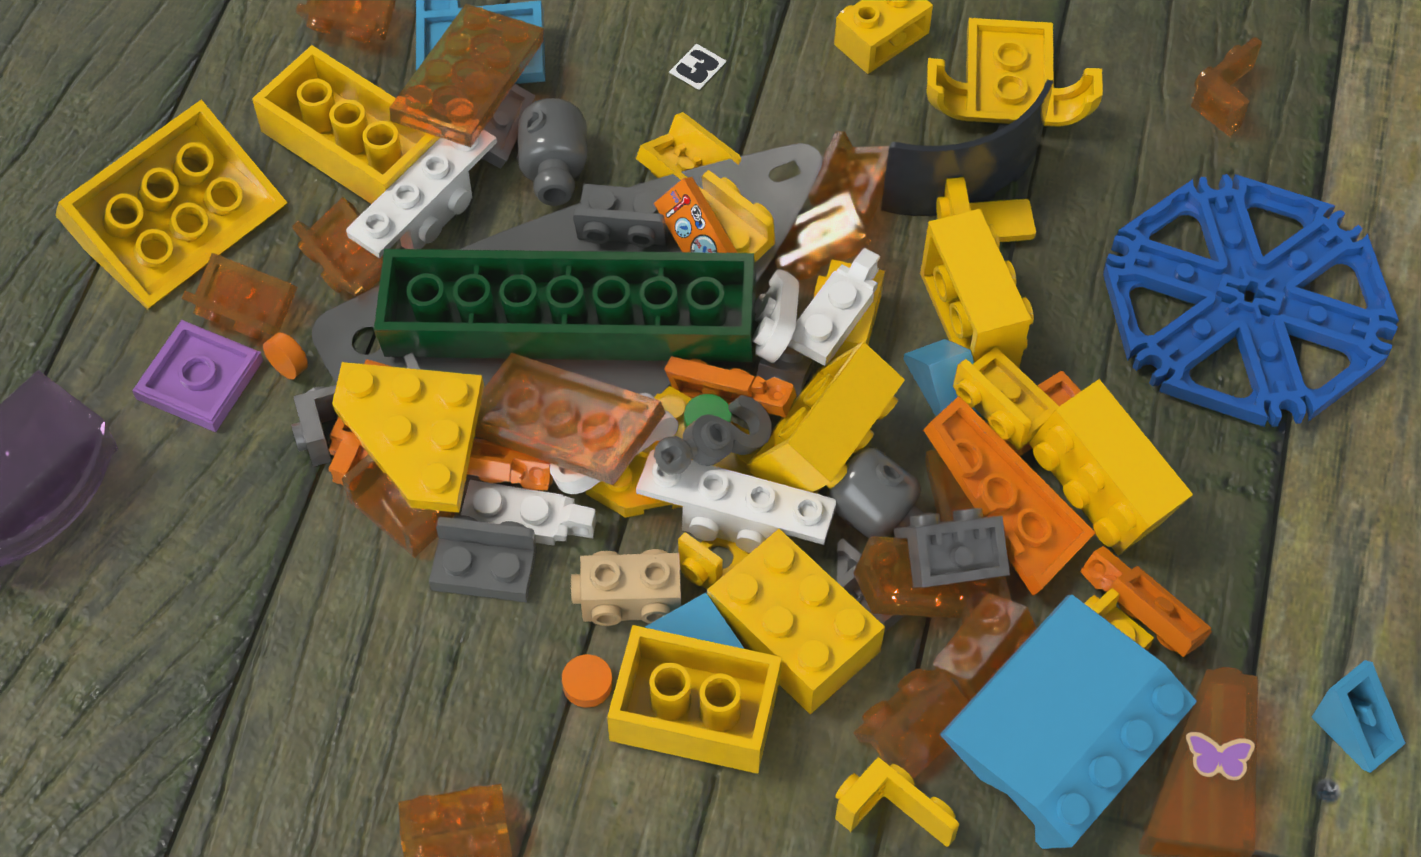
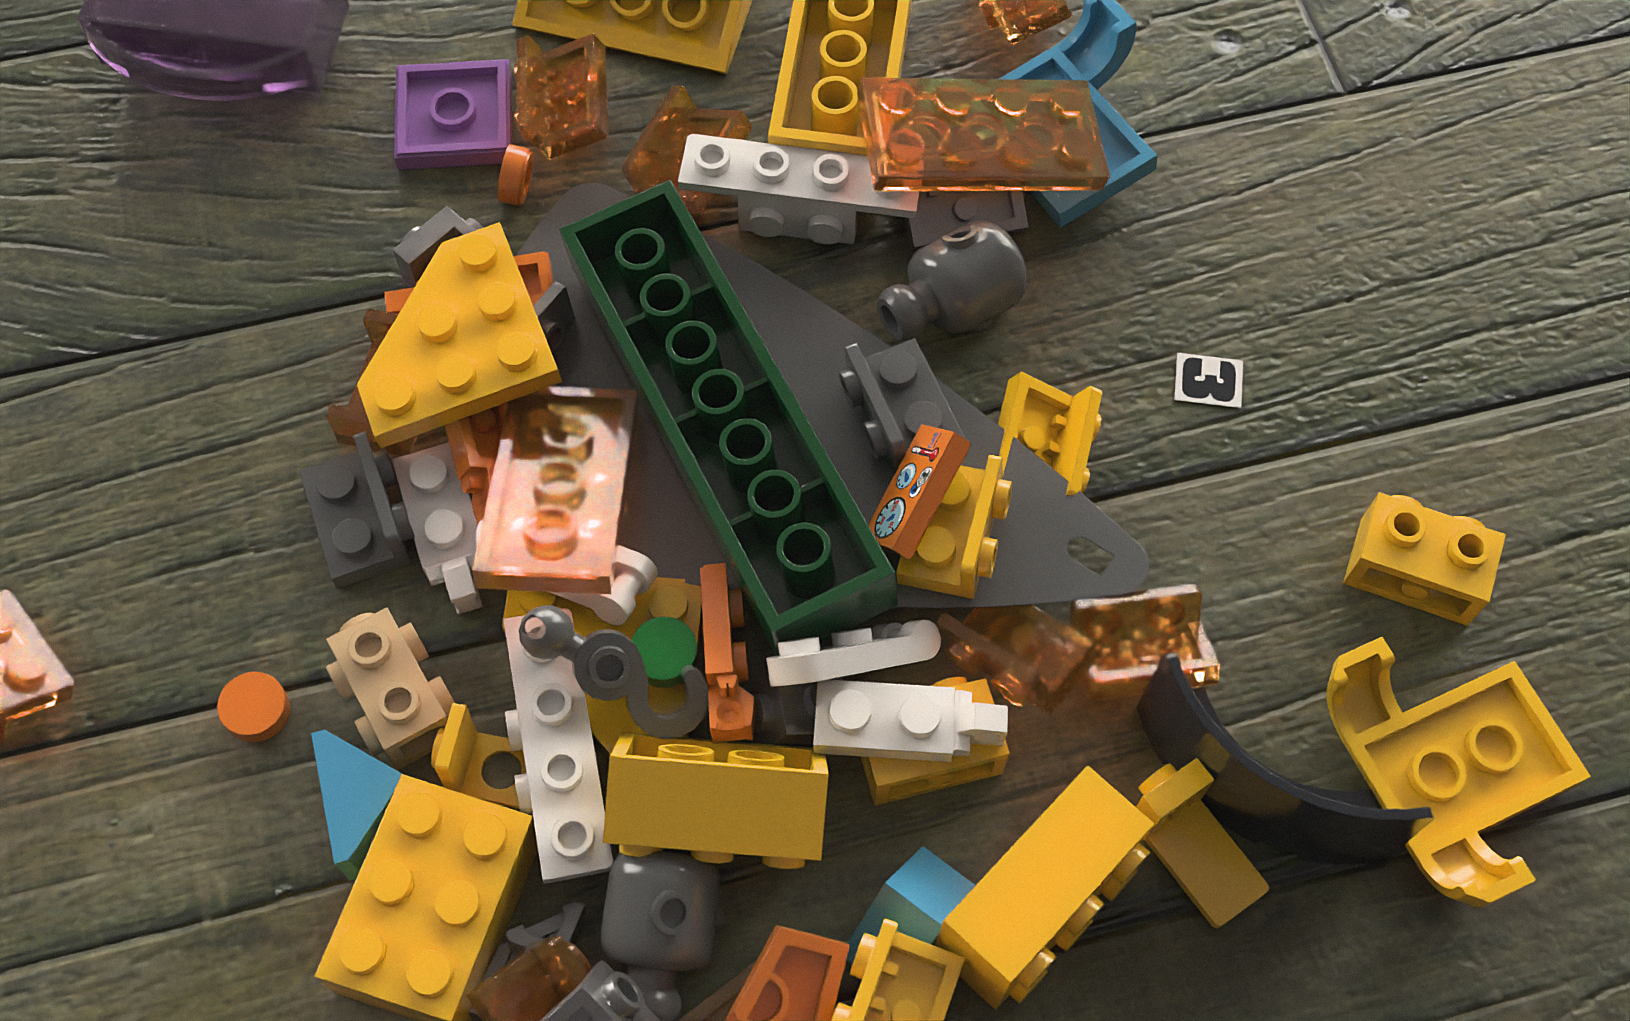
camera: 60 degrees right, 5 degrees up
yellow brick [607,625,782,774] -> none

